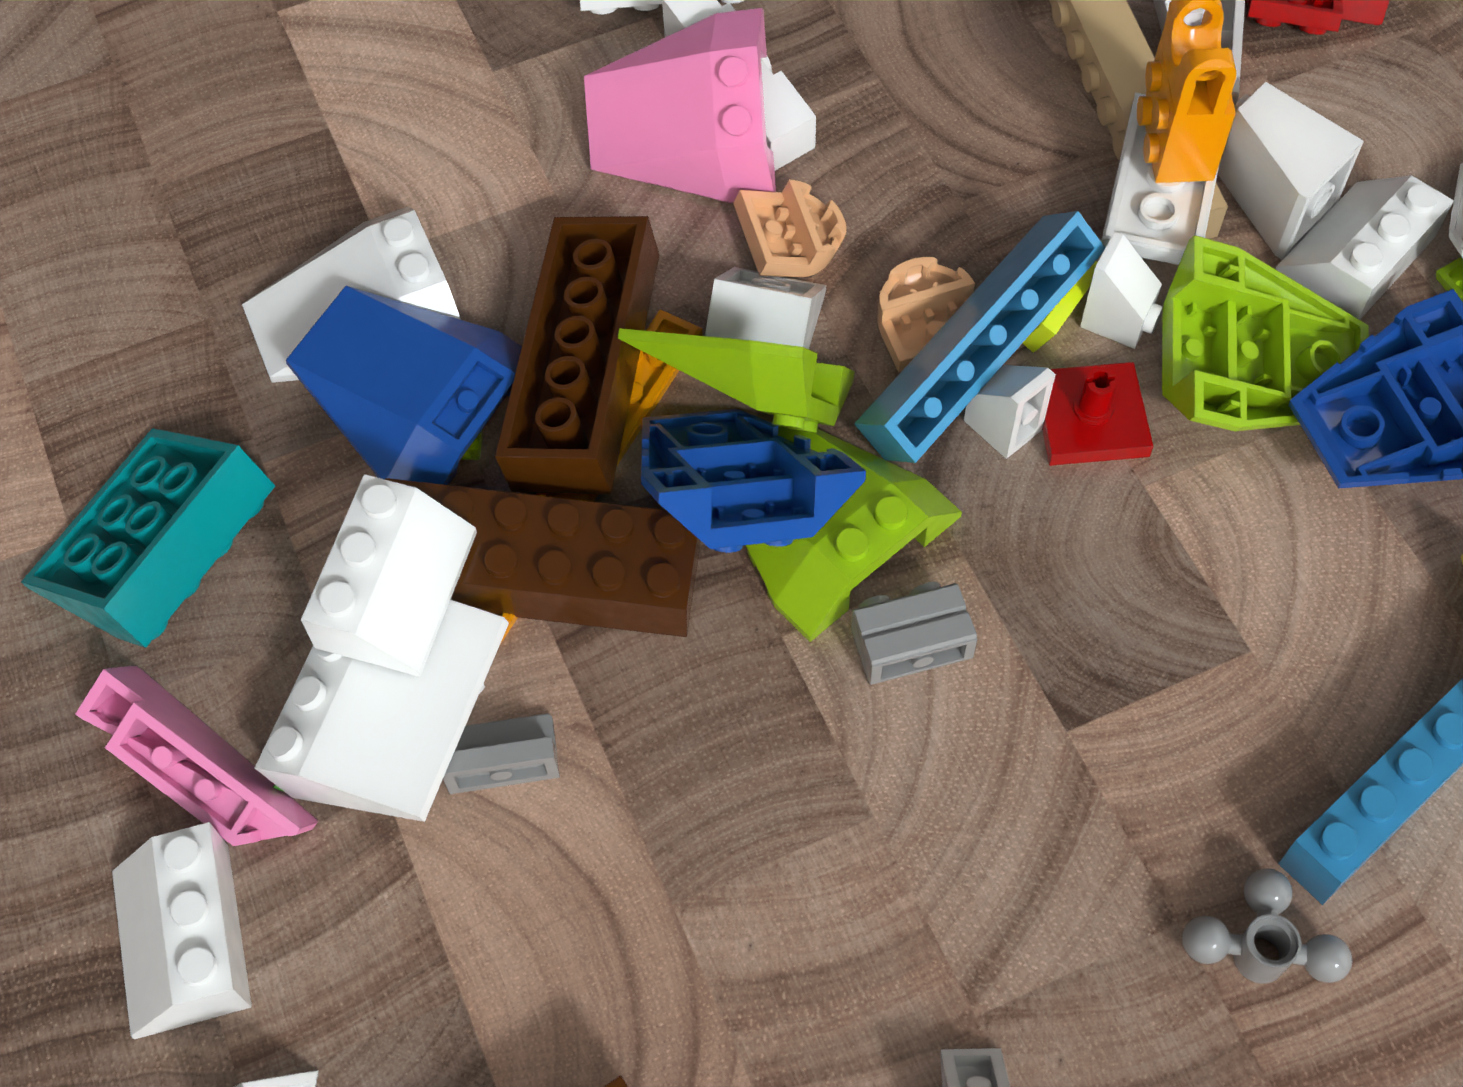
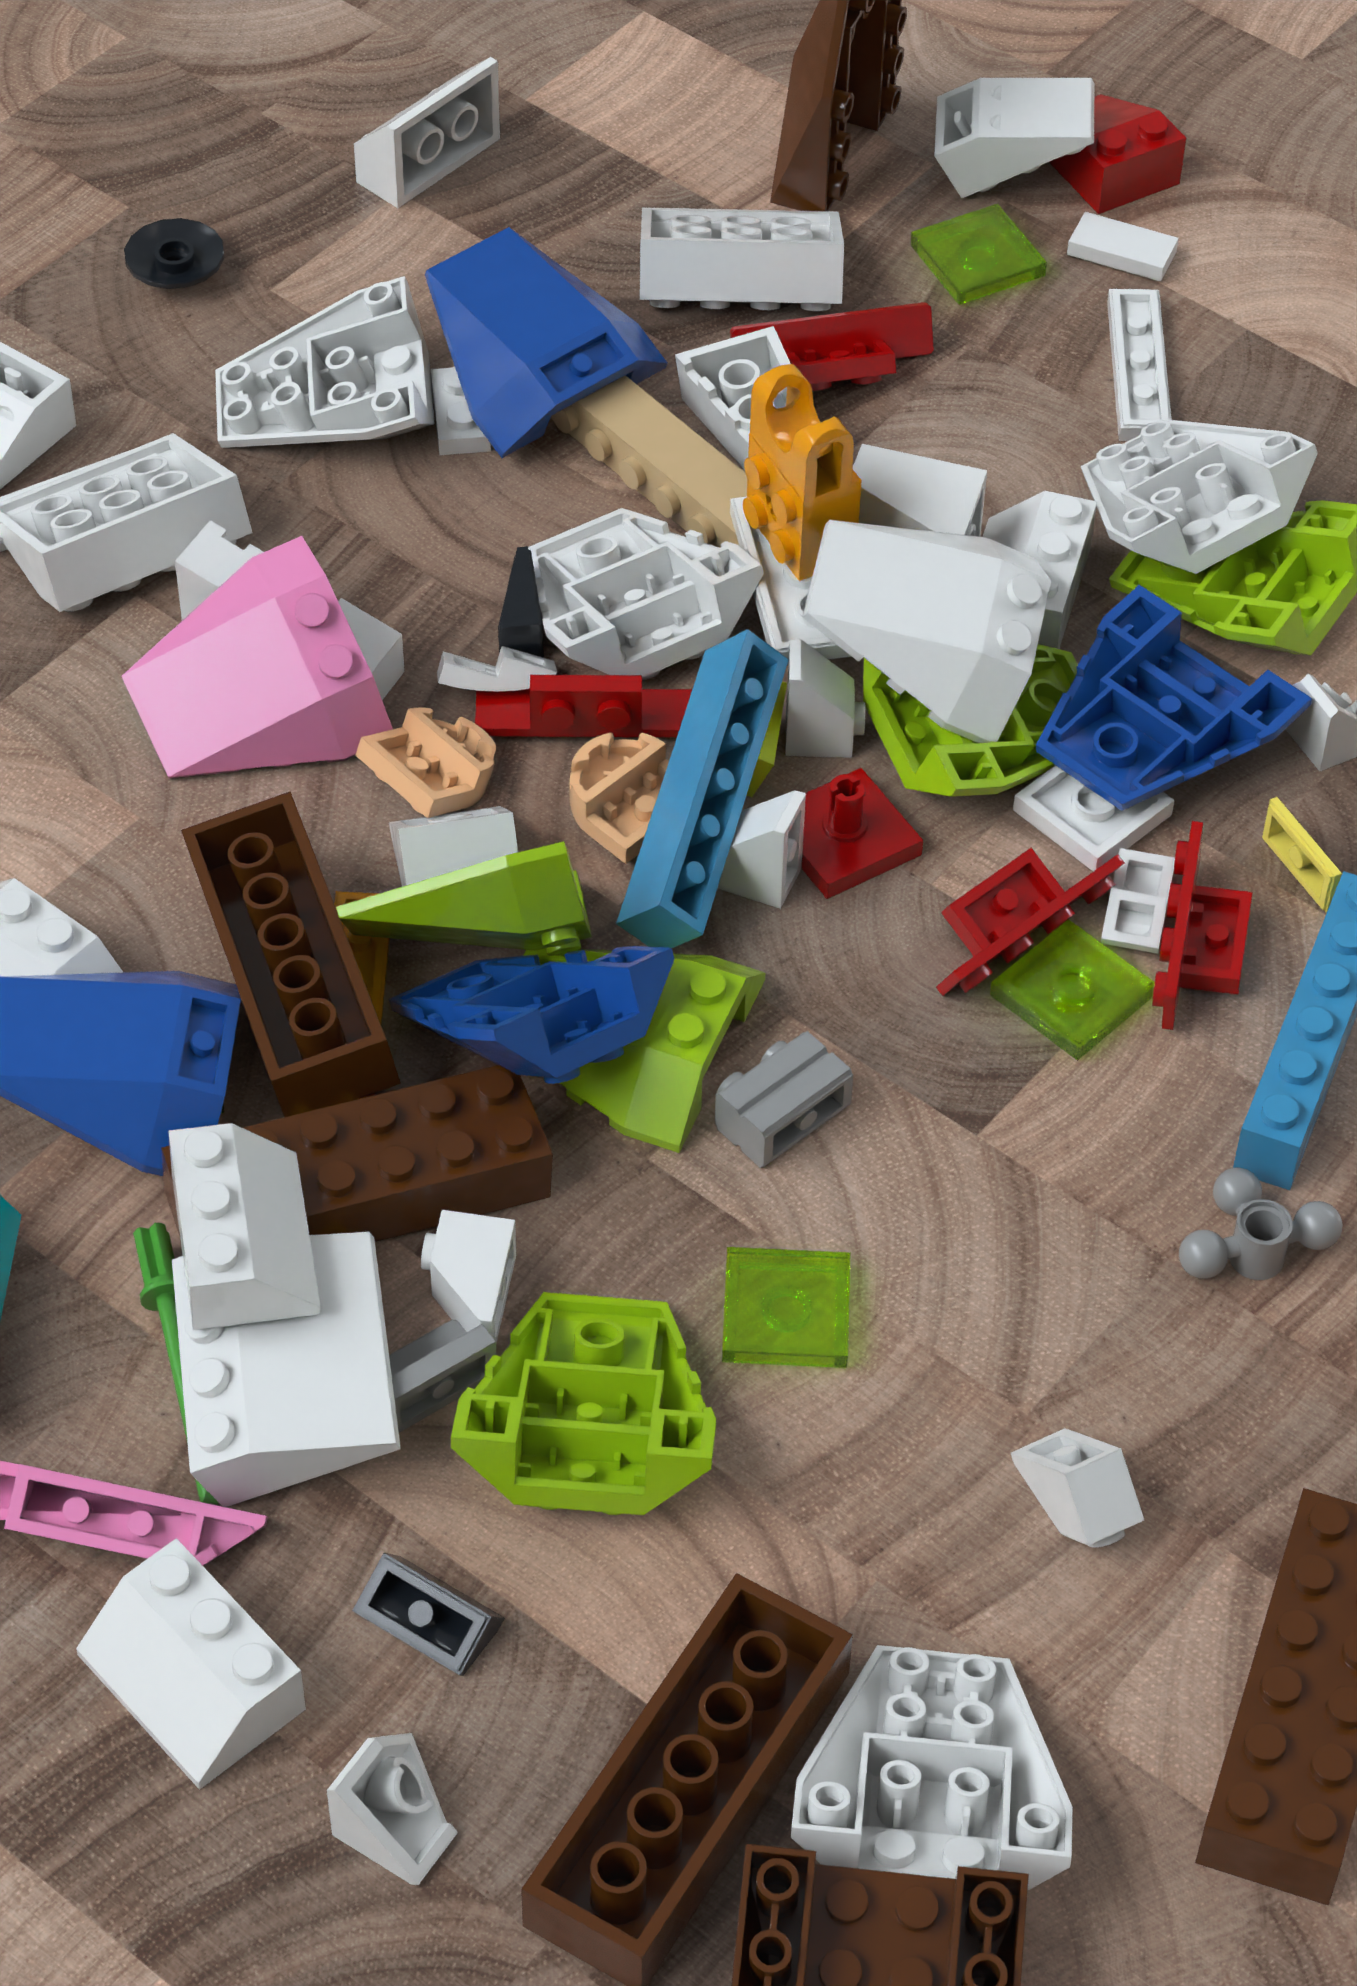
camera: 30 degrees left, 10 degrees down
none -> black slope [352,1553,505,1676]
none -> white slope [421,1210,516,1342]
none -> white slope [437,646,557,692]
none -> lime wedge [451,1292,716,1515]
none -> red bracket [475,675,692,738]
none -> black slope [498,546,544,658]
none -> white wedge [528,508,764,680]
none -> clear neon green tile [722,1247,851,1368]
none -> white wedge [803,520,1051,743]
none -> red bracket [936,847,1125,996]
none -> clear neon green tile [990,919,1155,1061]
none -> white plate [1013,765,1174,871]
none -> white slope [1101,848,1175,954]
none -> red bracket [1152,821,1253,1030]

